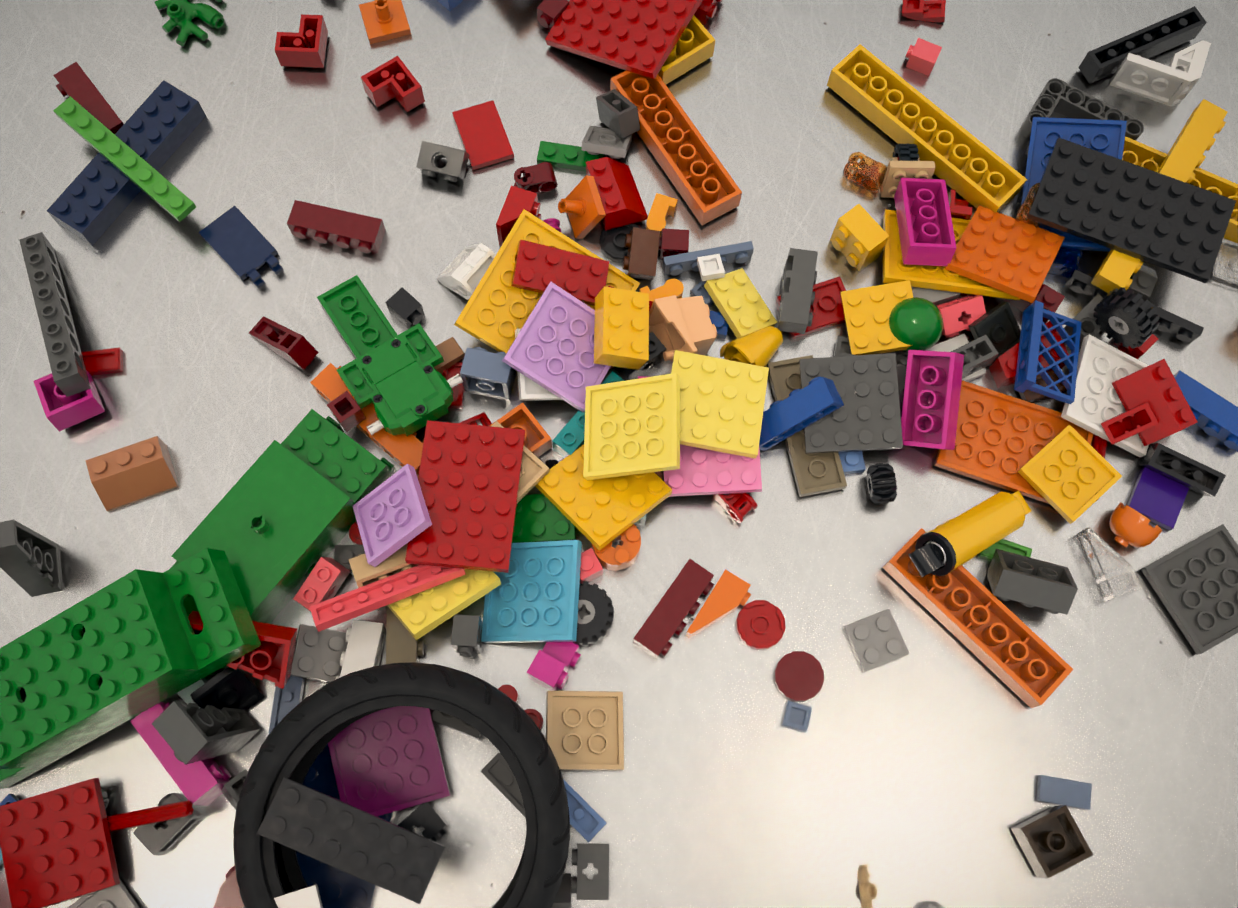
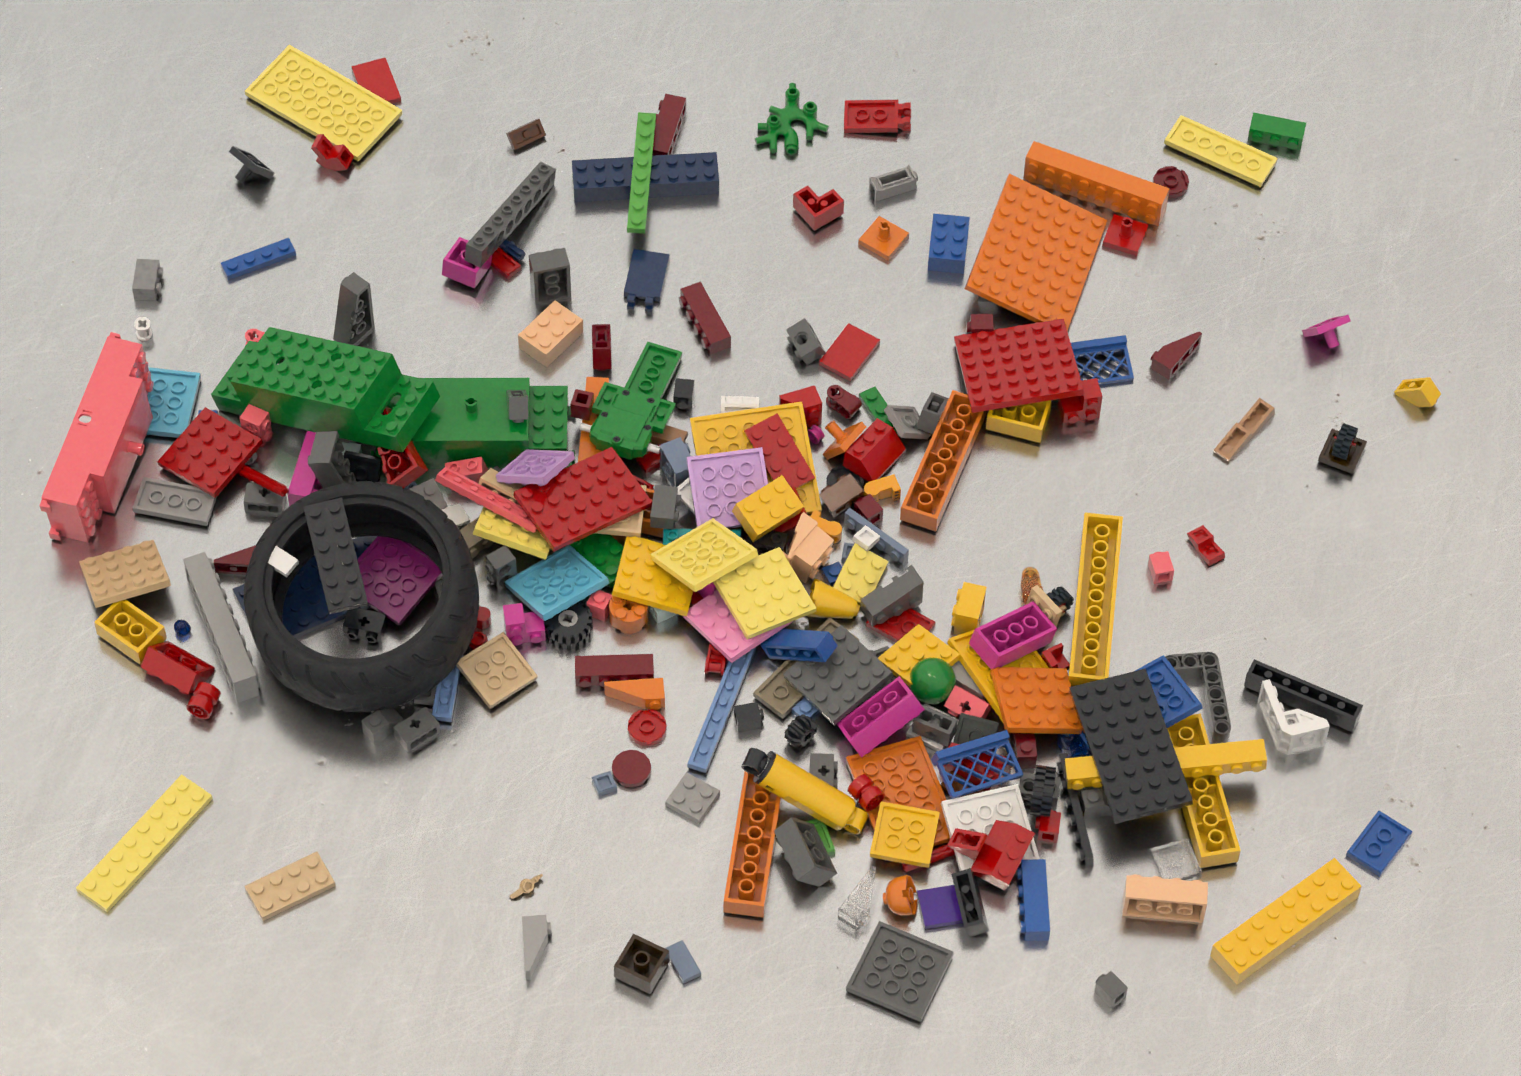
camera: 55 degrees right, 15 degrees down
nougat slope [85,436,179,512] -> none
red brick [361,56,425,112] -> none
none -> coral brick [240,404,273,447]
none -> dark blue axle [499,239,526,261]
none -> dark grey slope [506,390,528,423]
none -> light nougat brick [518,300,583,367]
none -> dark grey brick [529,248,571,305]
none -> dark grey brick [650,485,681,529]
none -> medium blue plate [687,646,757,773]
none -> black brick [734,702,764,732]
none -> dark grey brick [810,753,838,789]
none -> red wheel [847,774,885,812]

